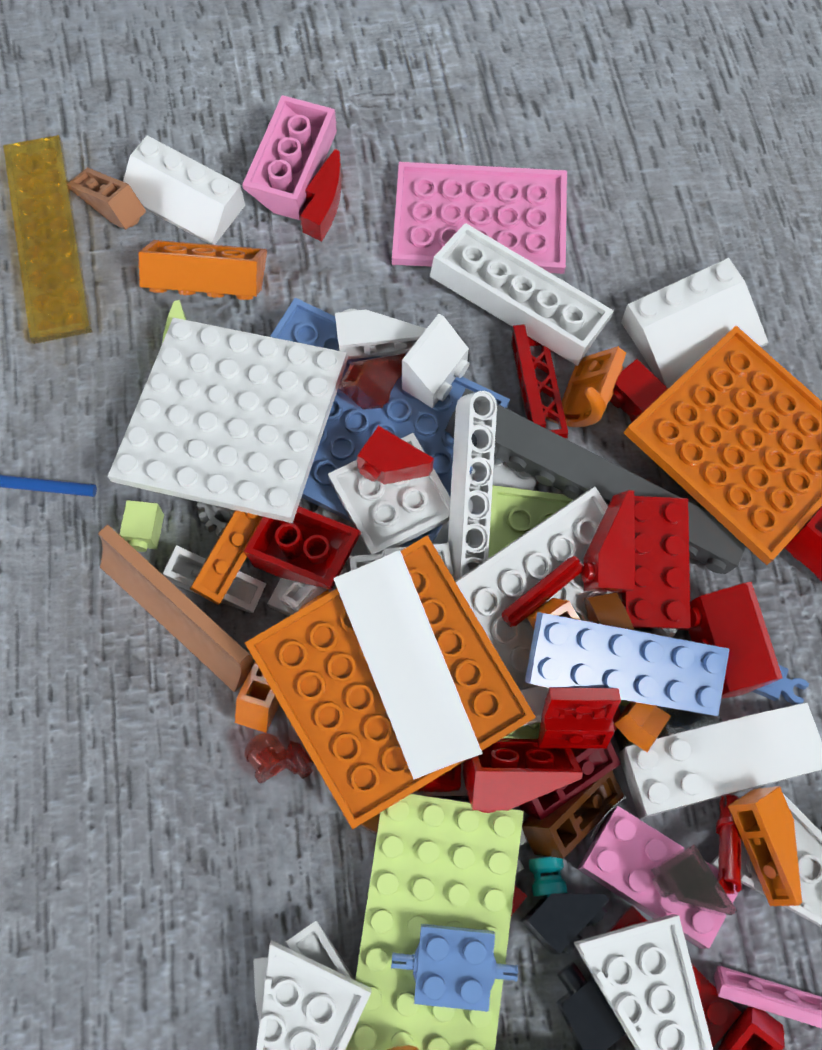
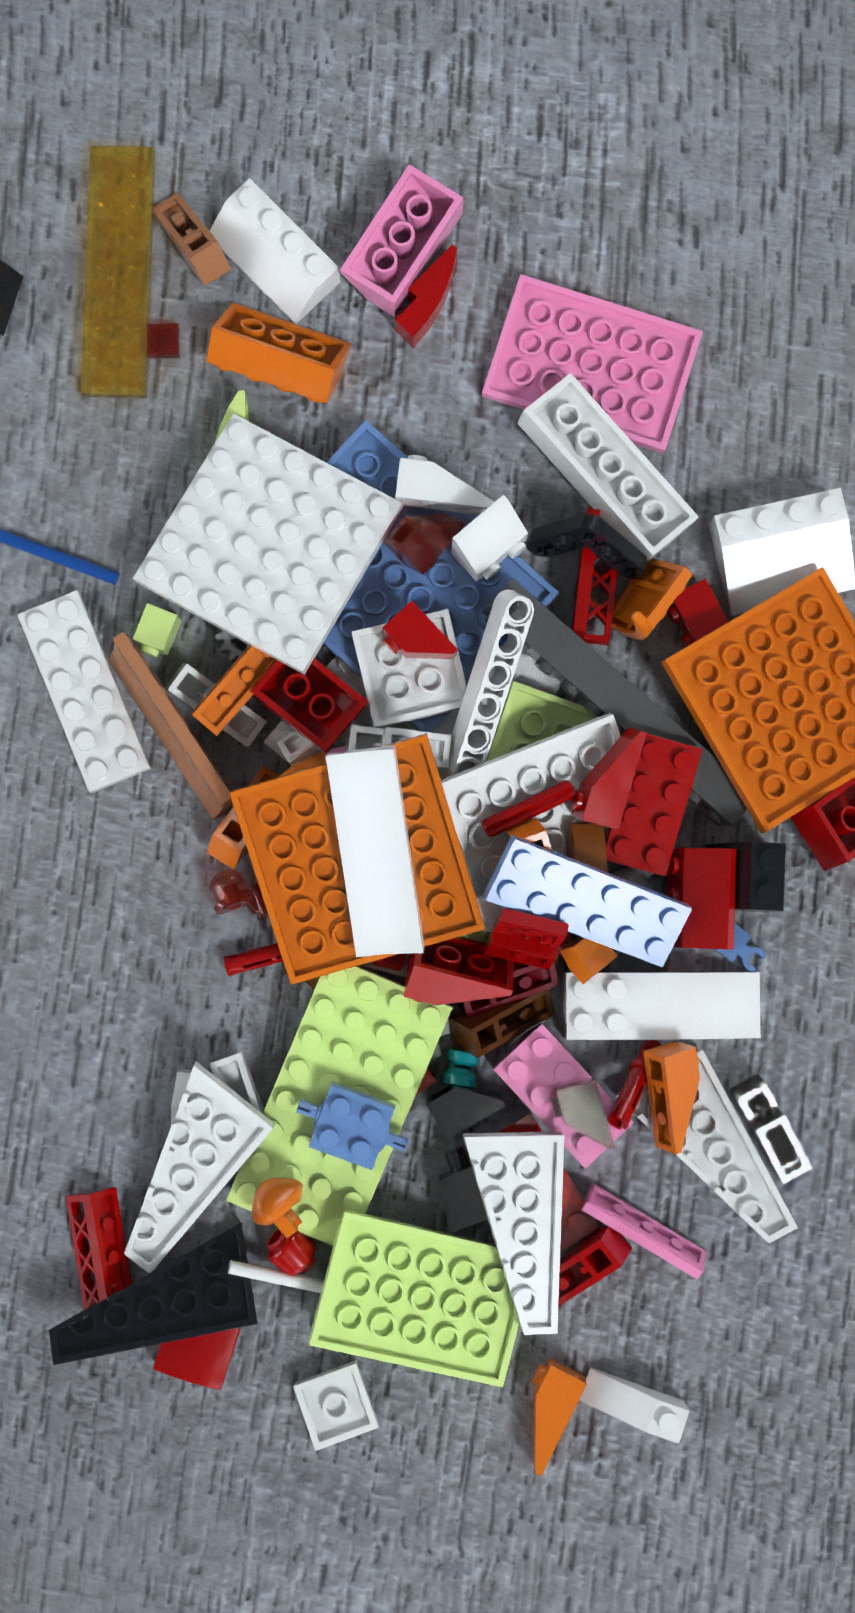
camera: 15 degrees right, 15 degrees up
none -> white plate [17,590,151,793]
none -> clear red tile [146,323,180,359]
none -> red pin [224,943,283,977]
none -> black beam [527,514,647,579]
none -> black slope [705,842,786,913]

